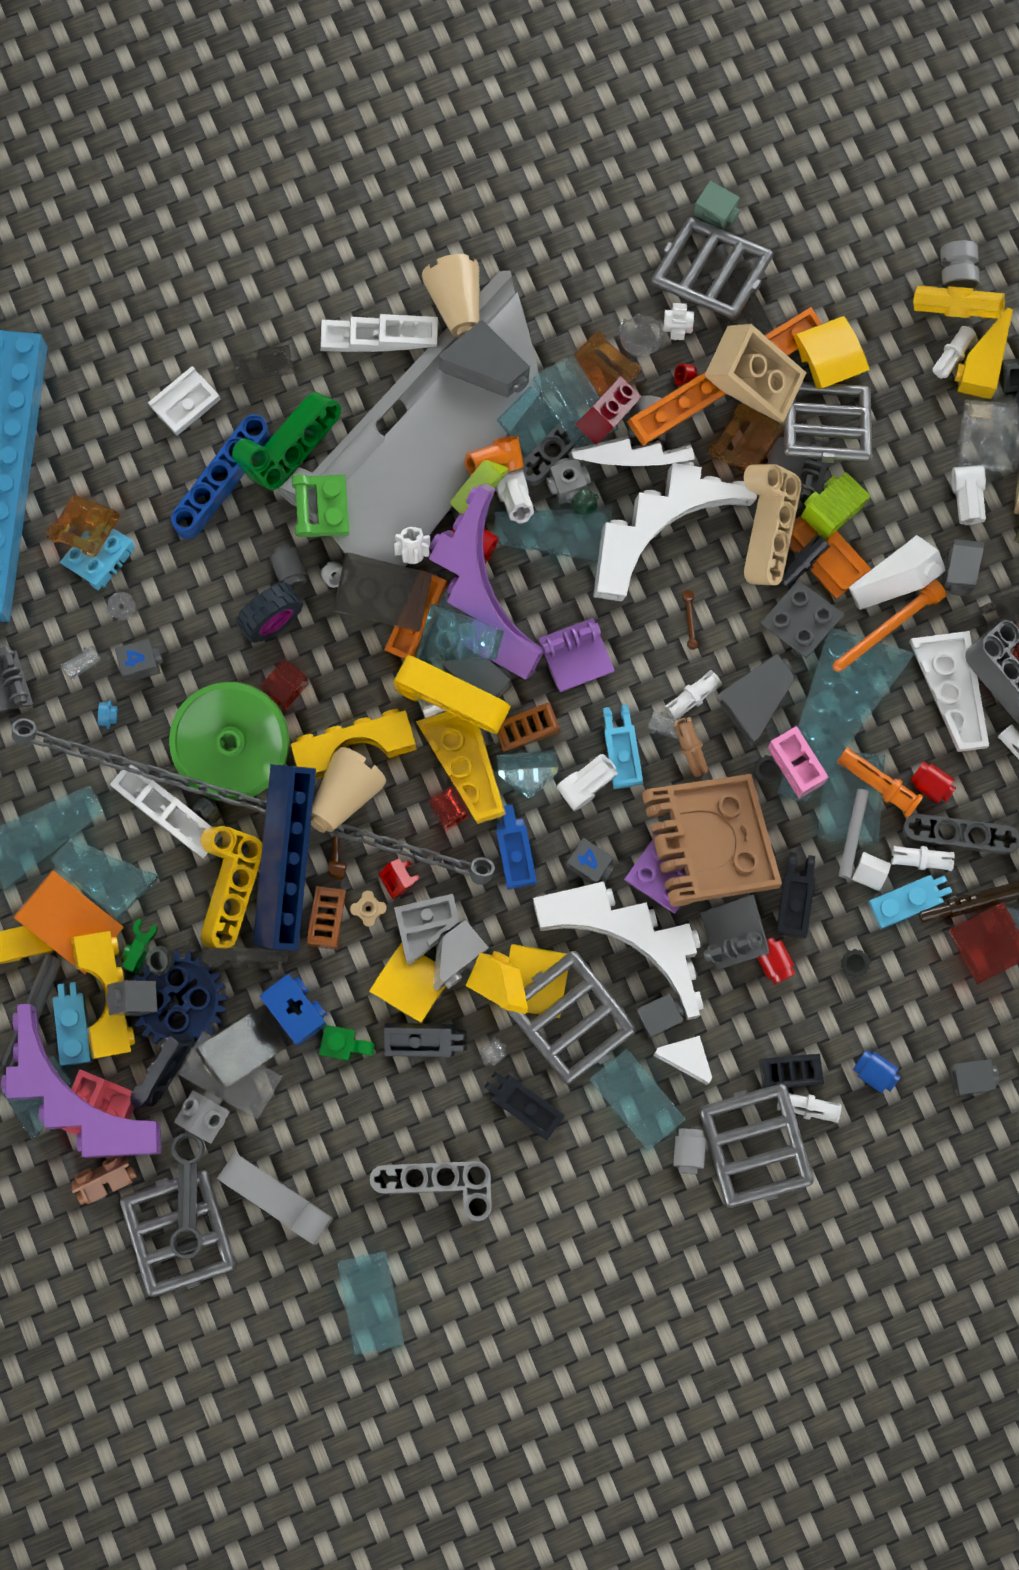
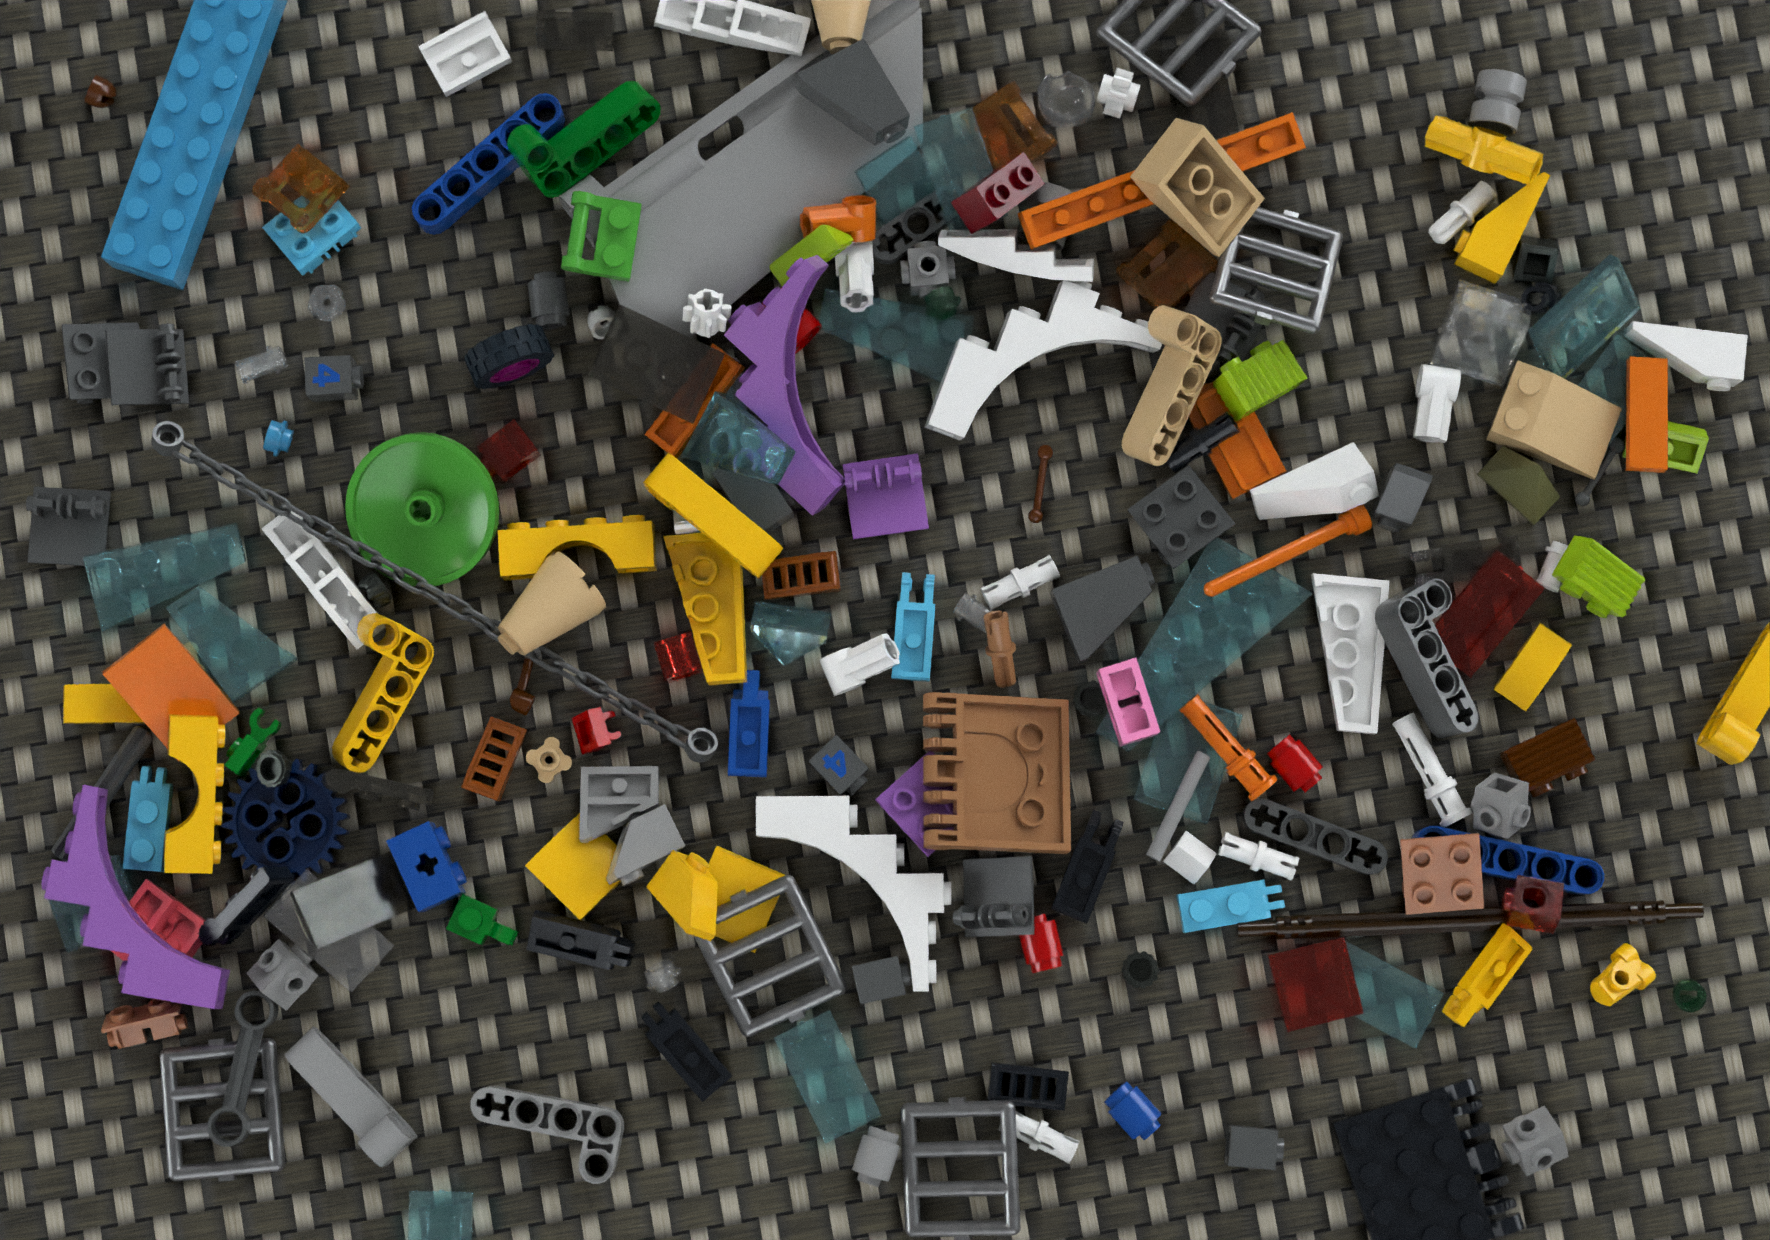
camera: 10 degrees right, 5 degrees up
dark grey brick [106,980,157,1016] -> none
dark blue brick [253,764,316,950] -> none
white slope [654,1036,712,1085] -> none
red hinge [674,363,699,387] -> none
yellow slope [794,316,870,389] -> none

